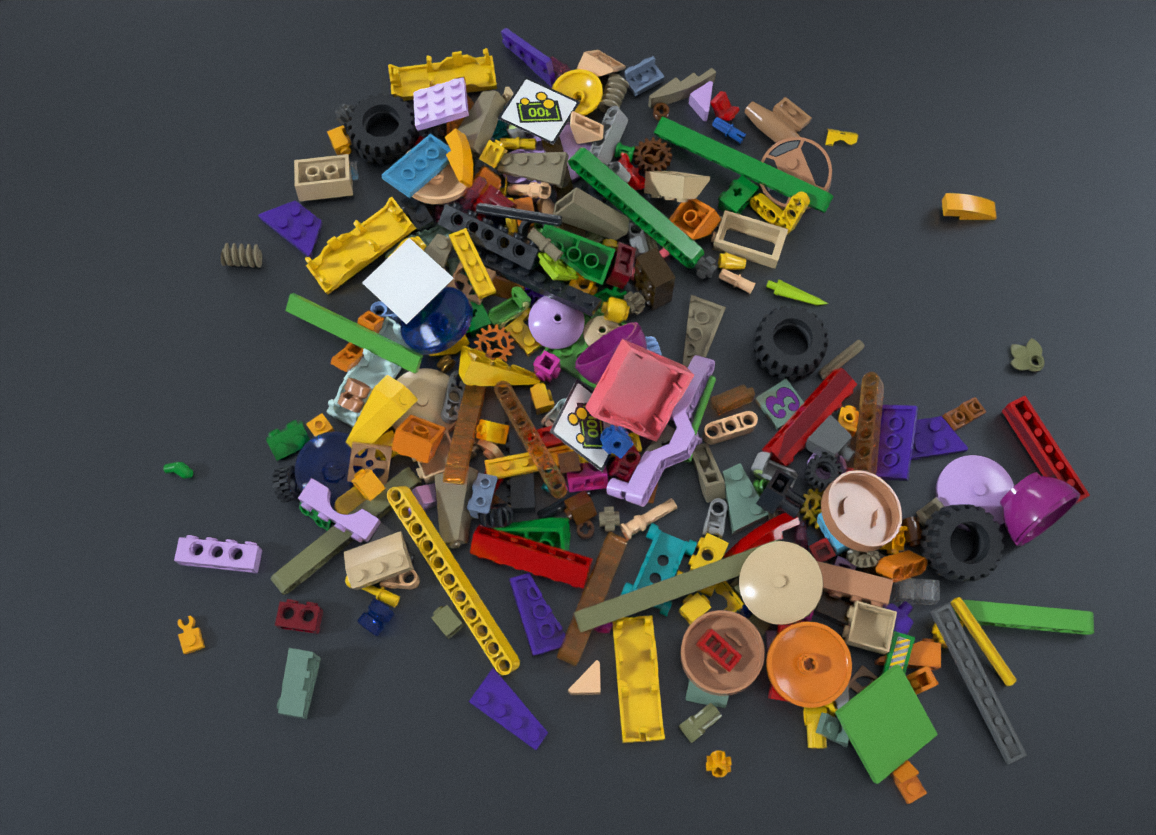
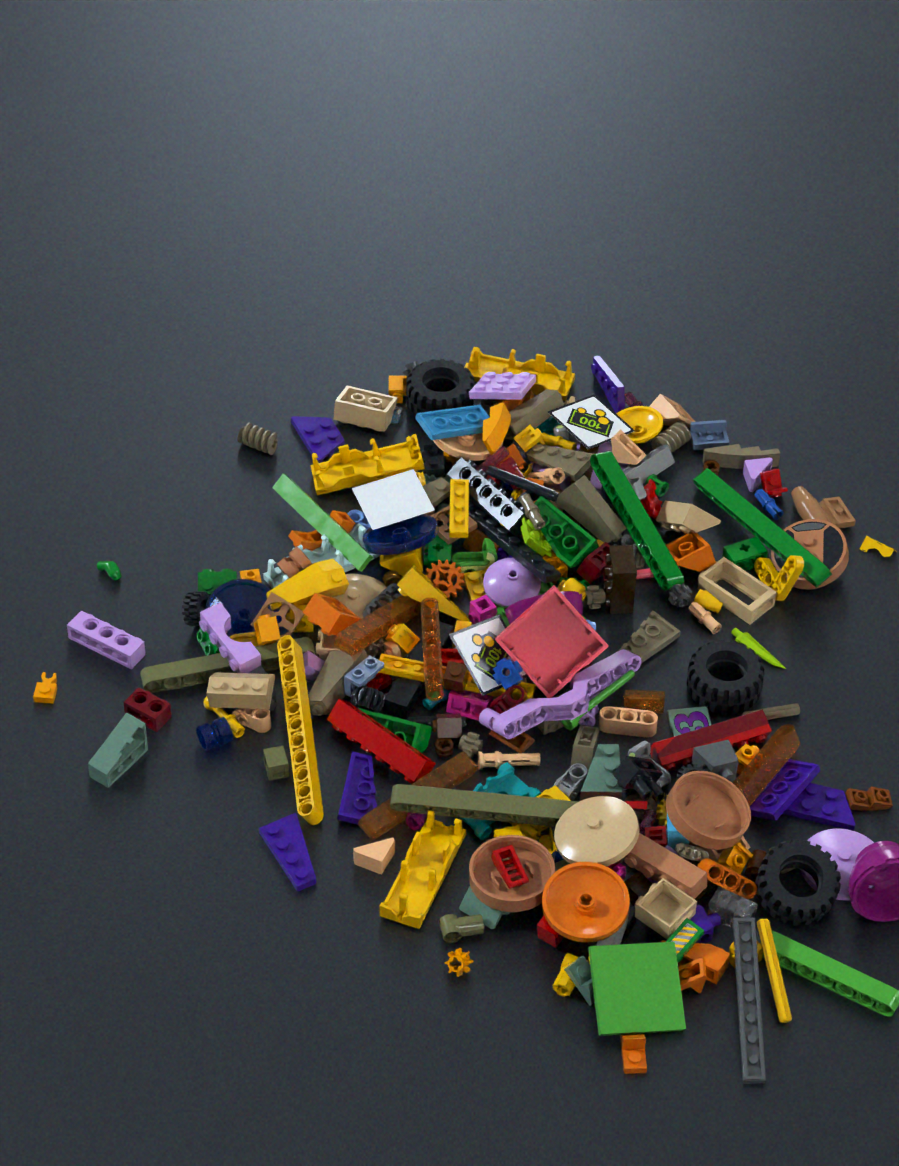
camera: 25 degrees right, 25 degrees down
reddish brown gear [633,137,672,174] -> none

